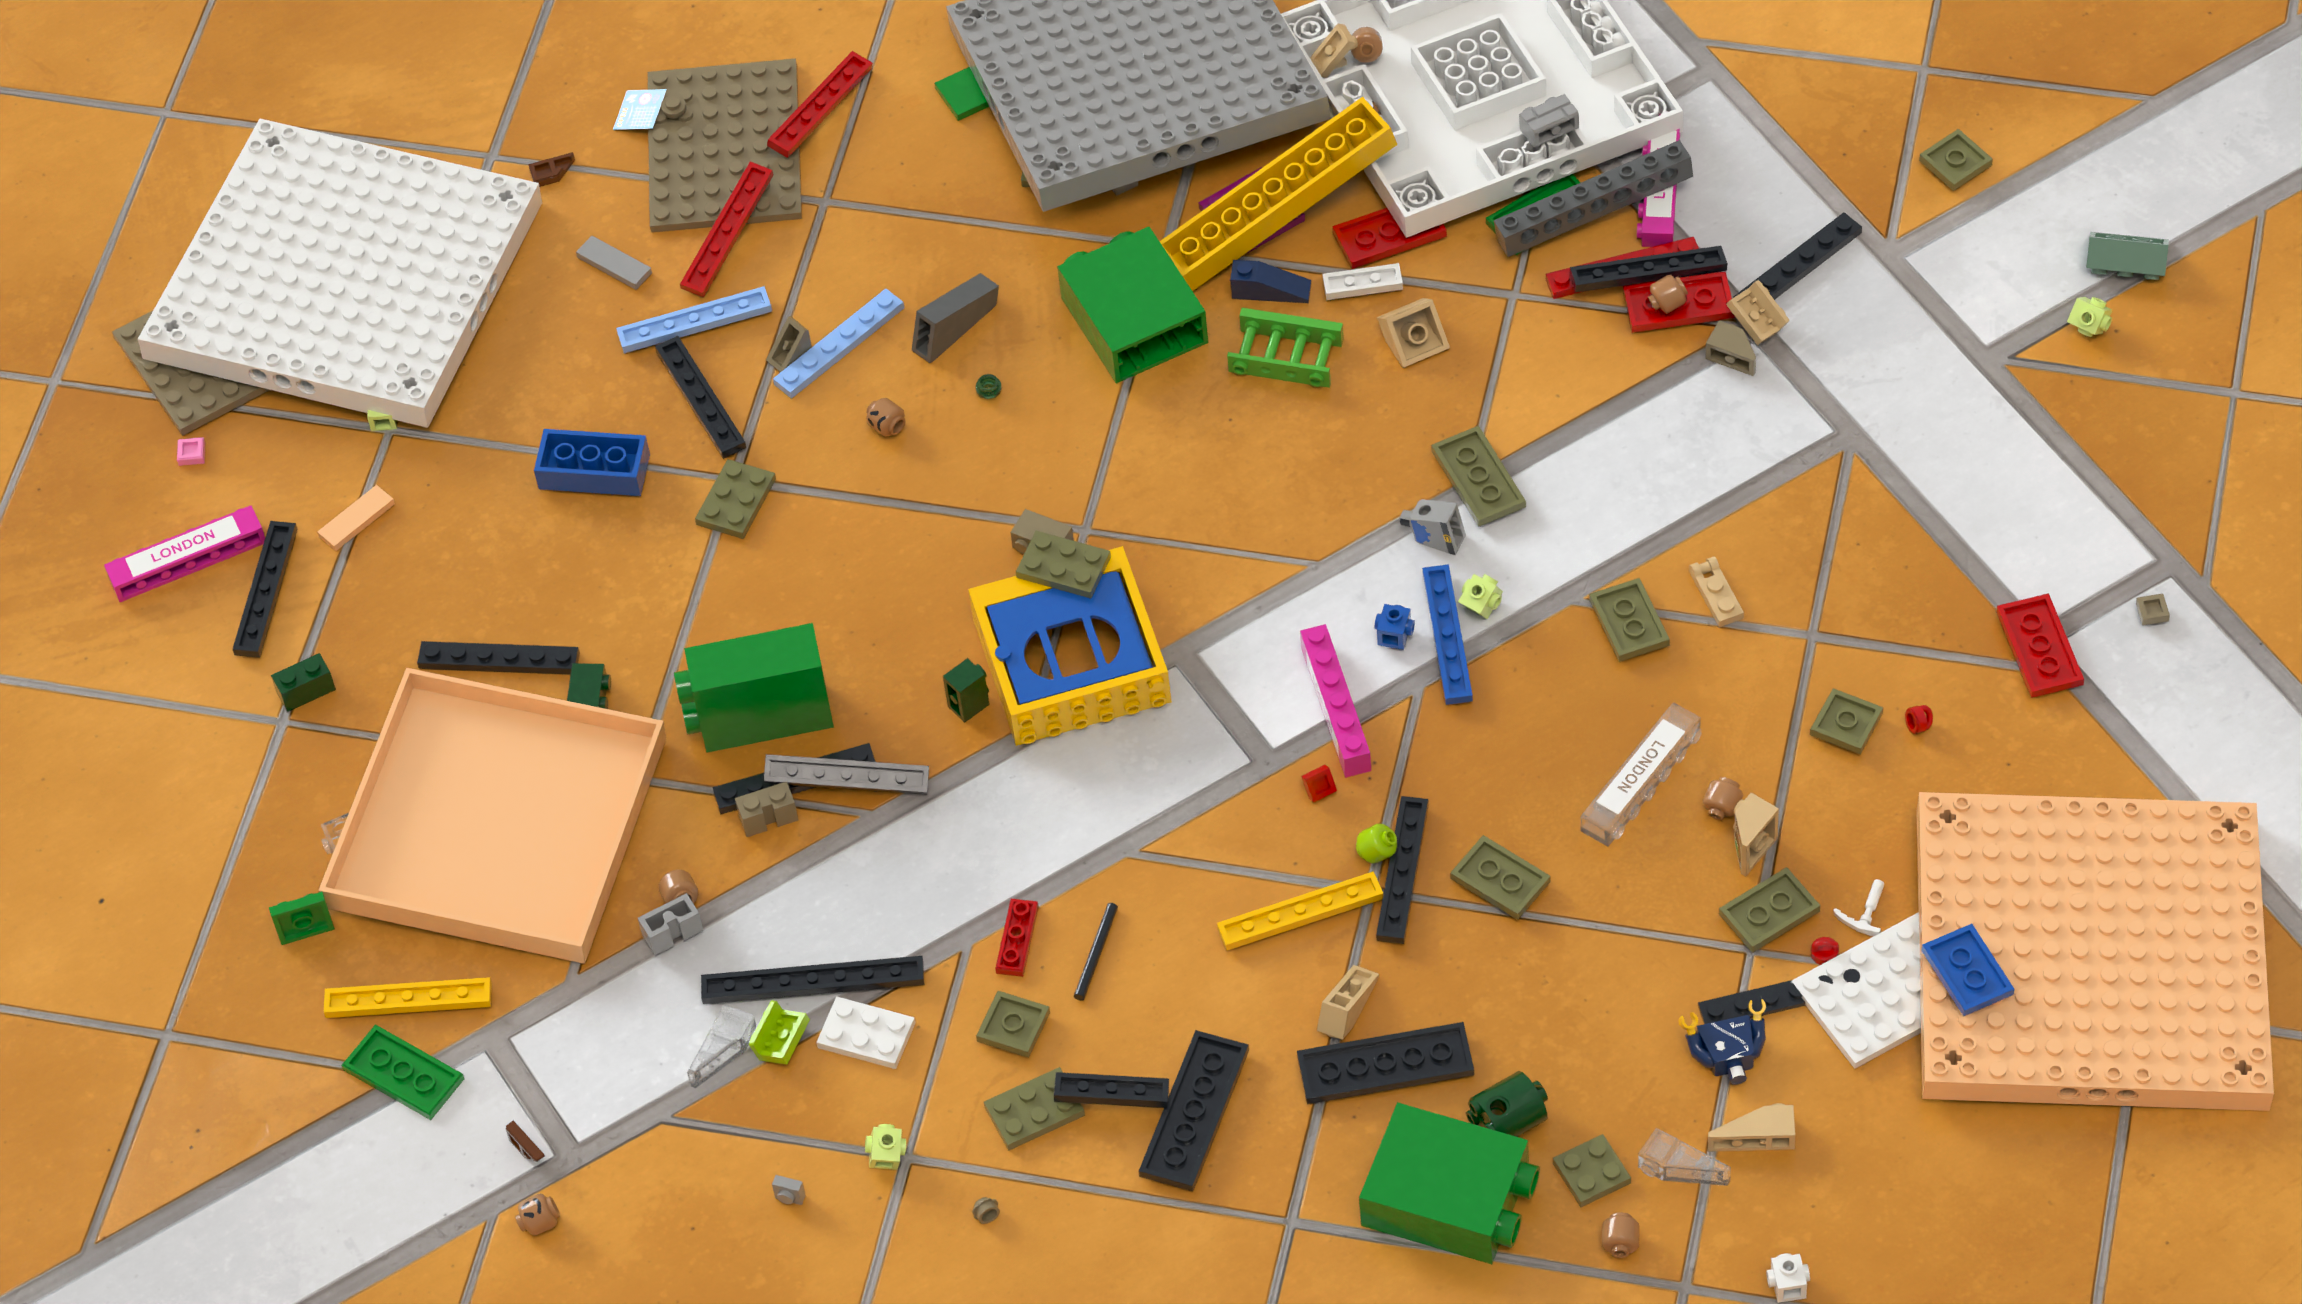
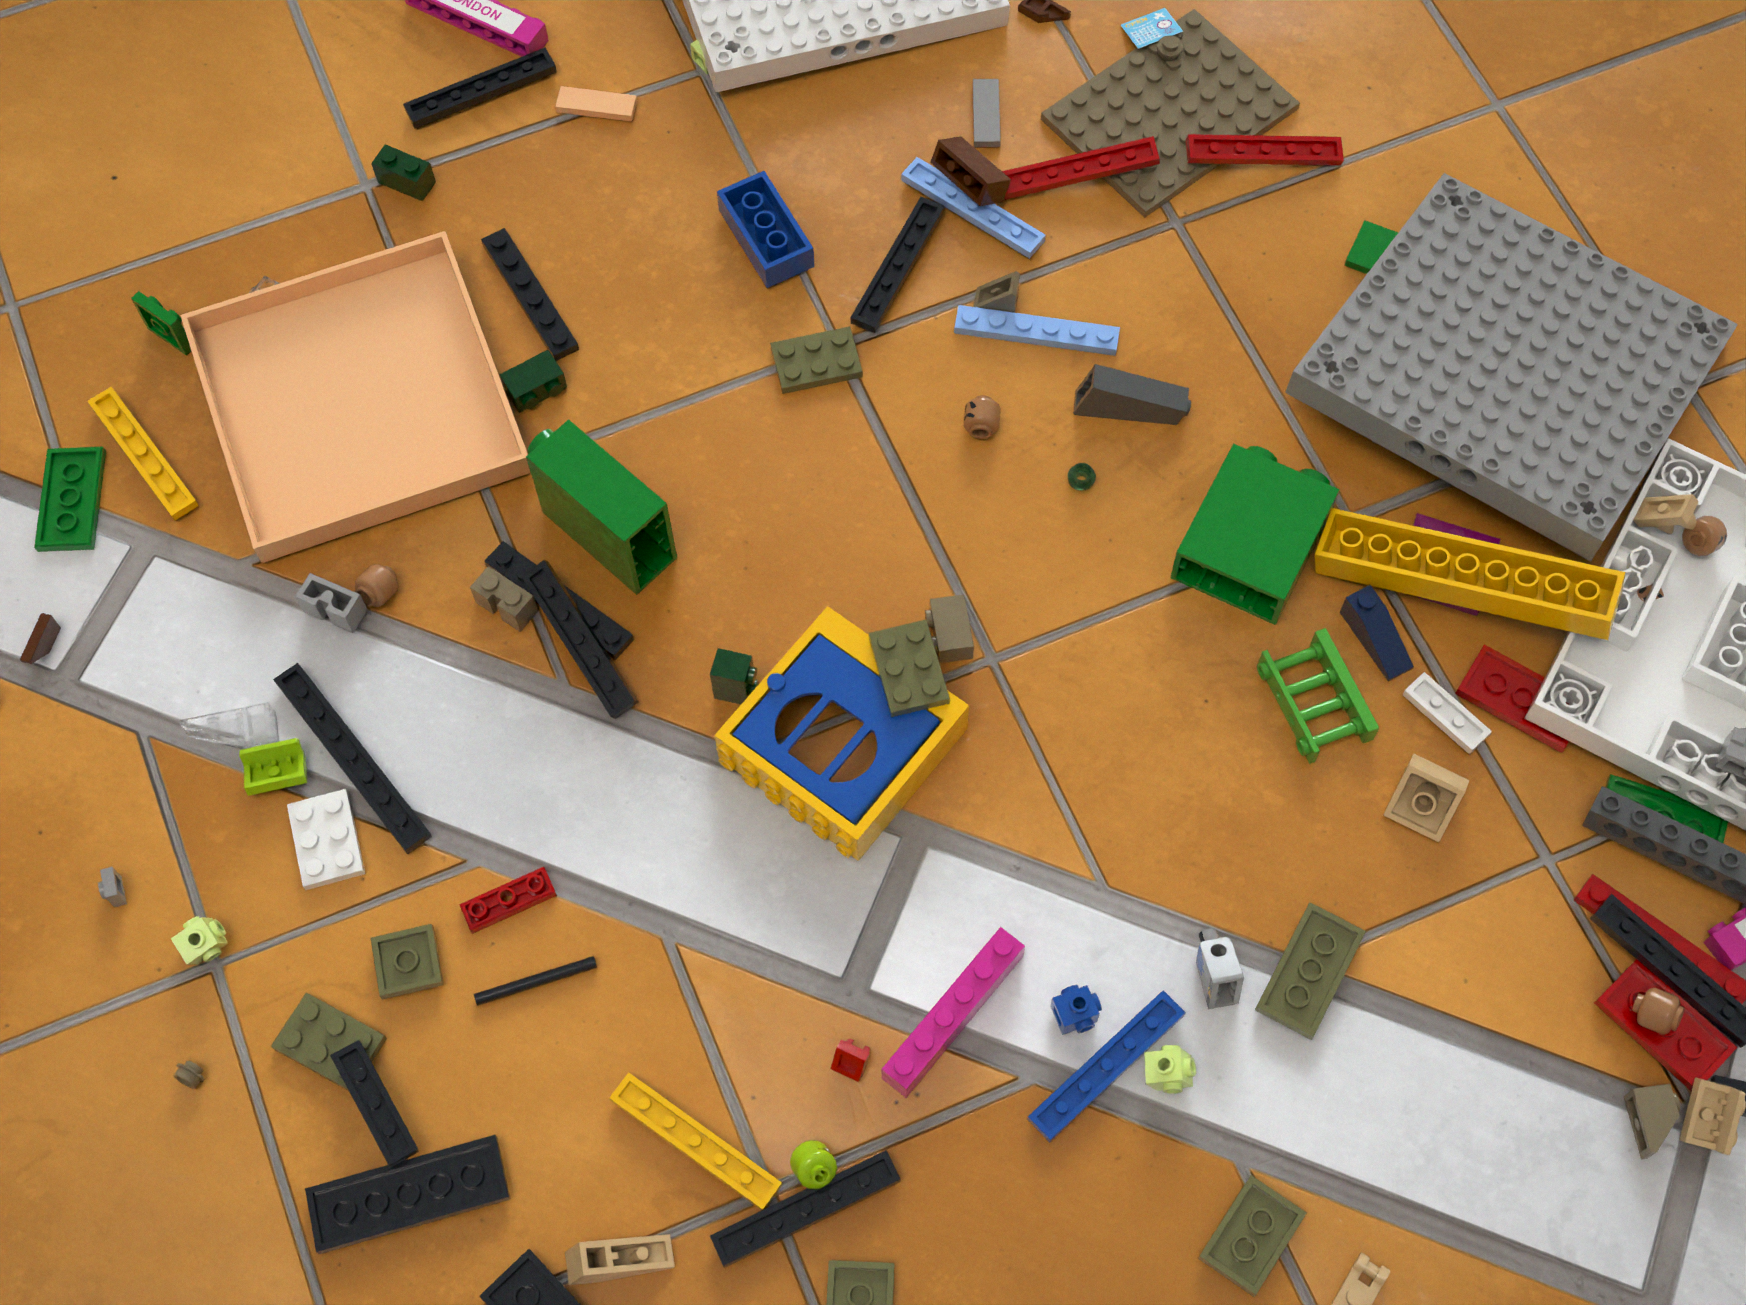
camera: 50 degrees right, 10 degrees up
none -> reddish brown brick [930,136,1011,206]

